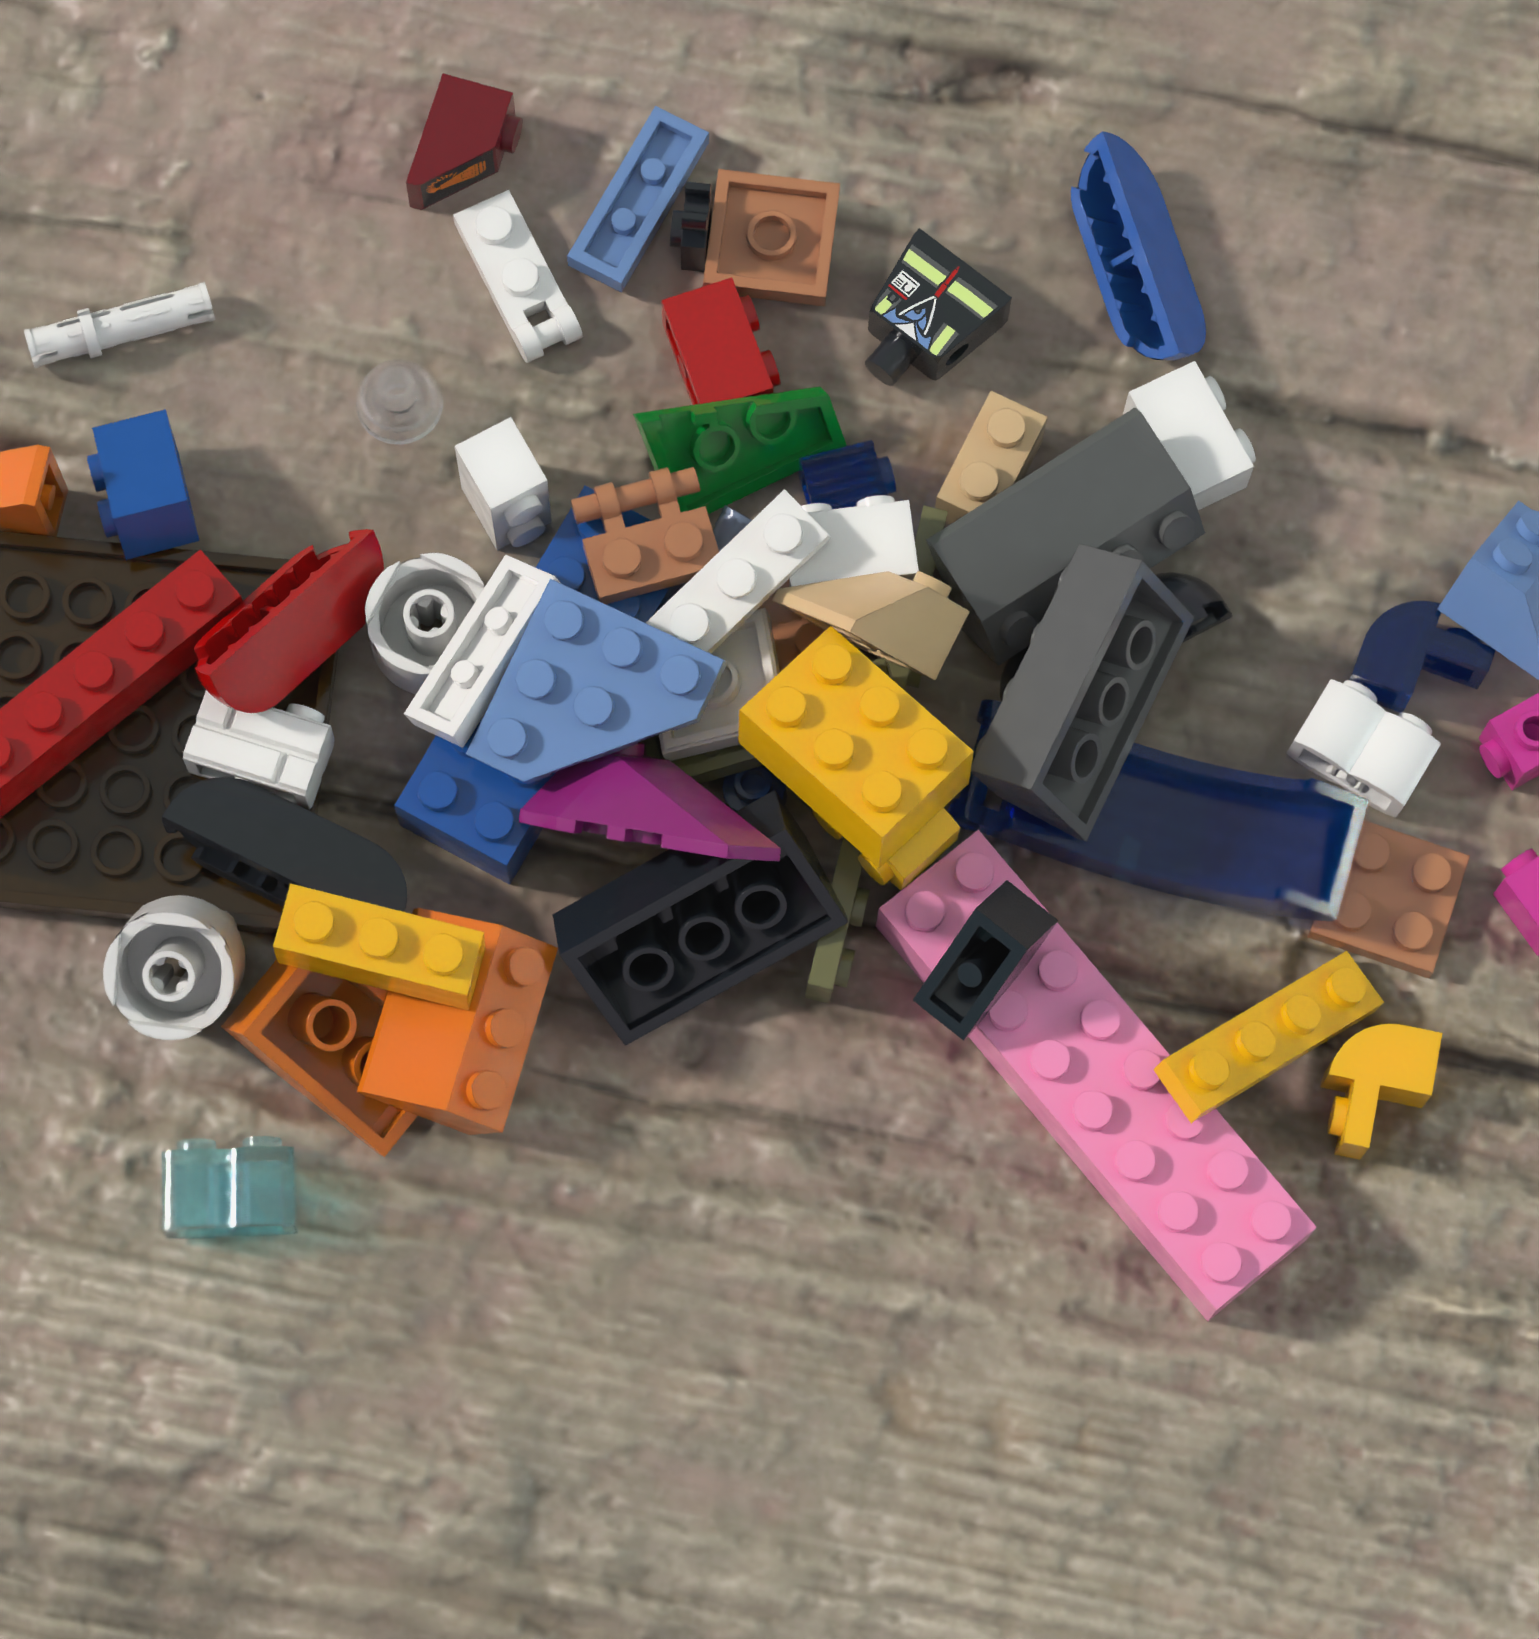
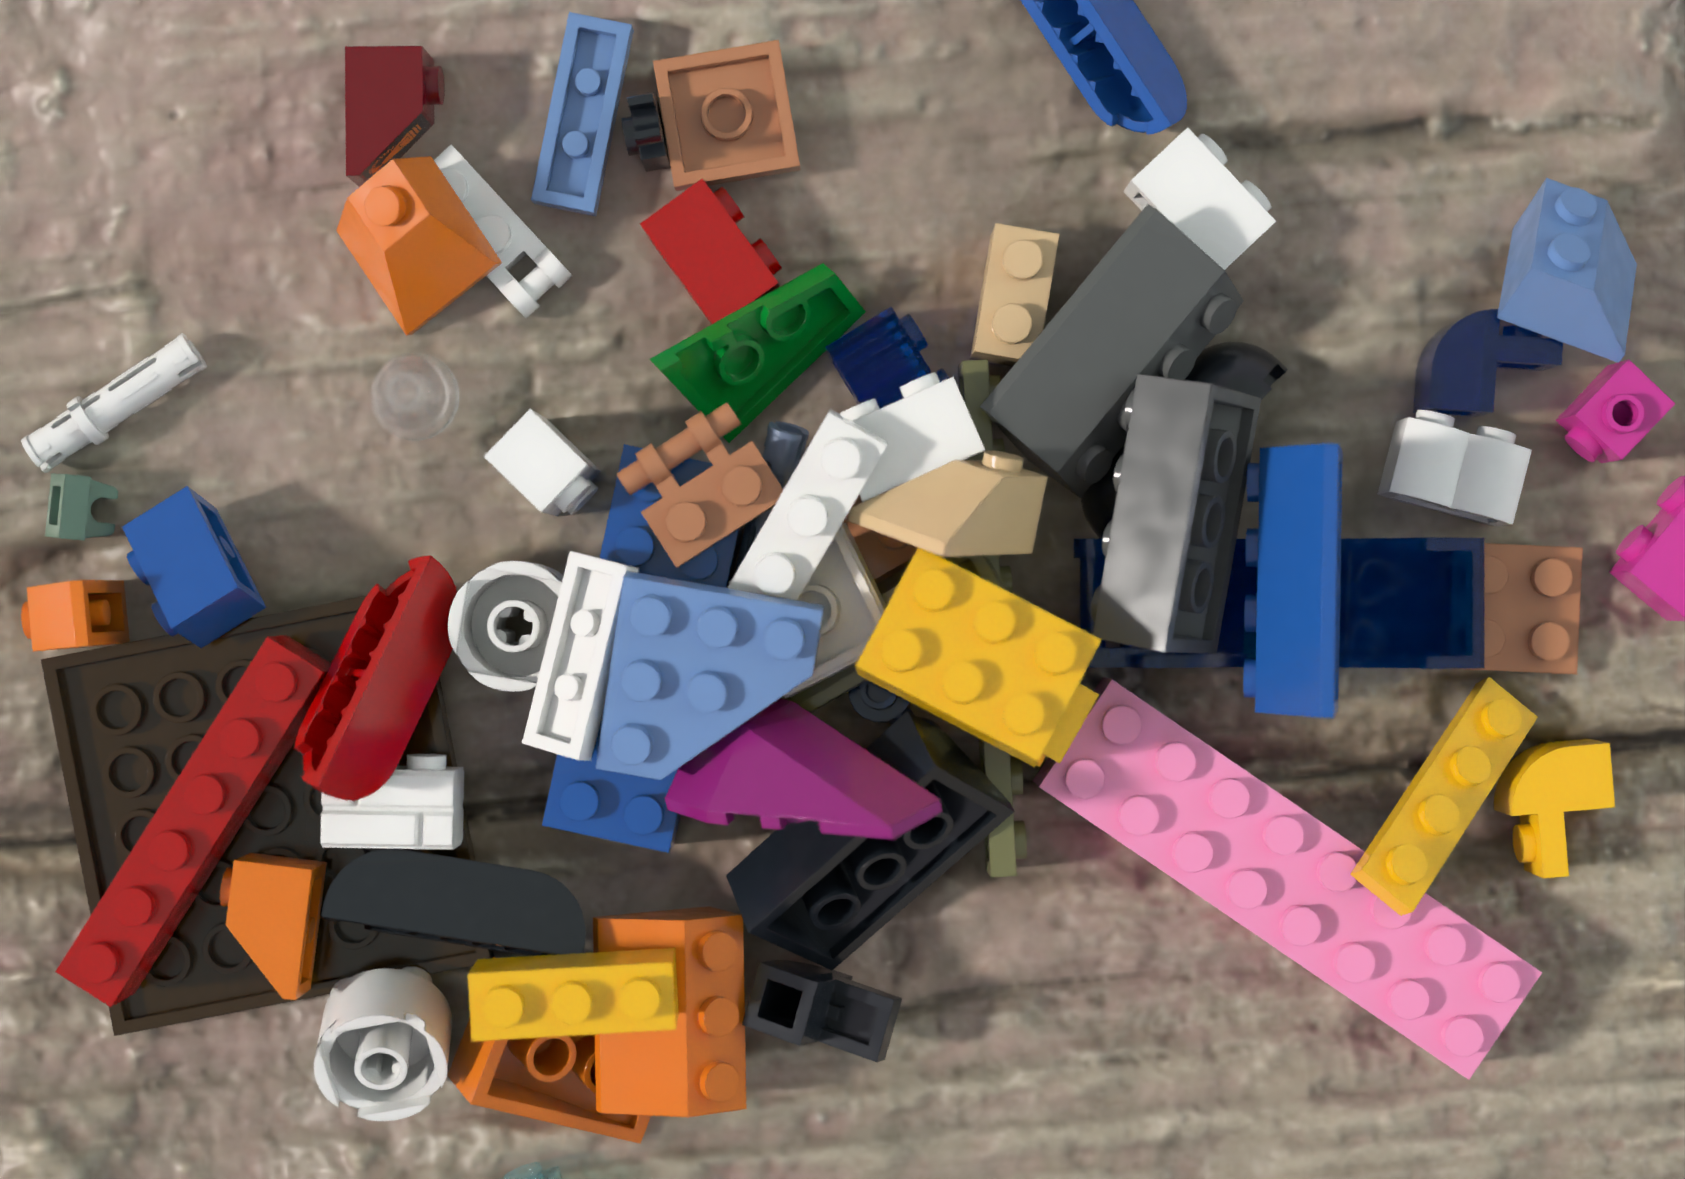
camera: 15 degrees left, 15 degrees up
torso [865,228,1012,386] -> none
black slope [913,880,1058,1041] -> none
none -> sand green tile [45,473,118,541]
none -> orange slope [220,853,327,1000]
none -> orange slope [336,156,502,336]
none -> black brick [742,960,902,1062]
none -> blue slope [1243,444,1343,718]

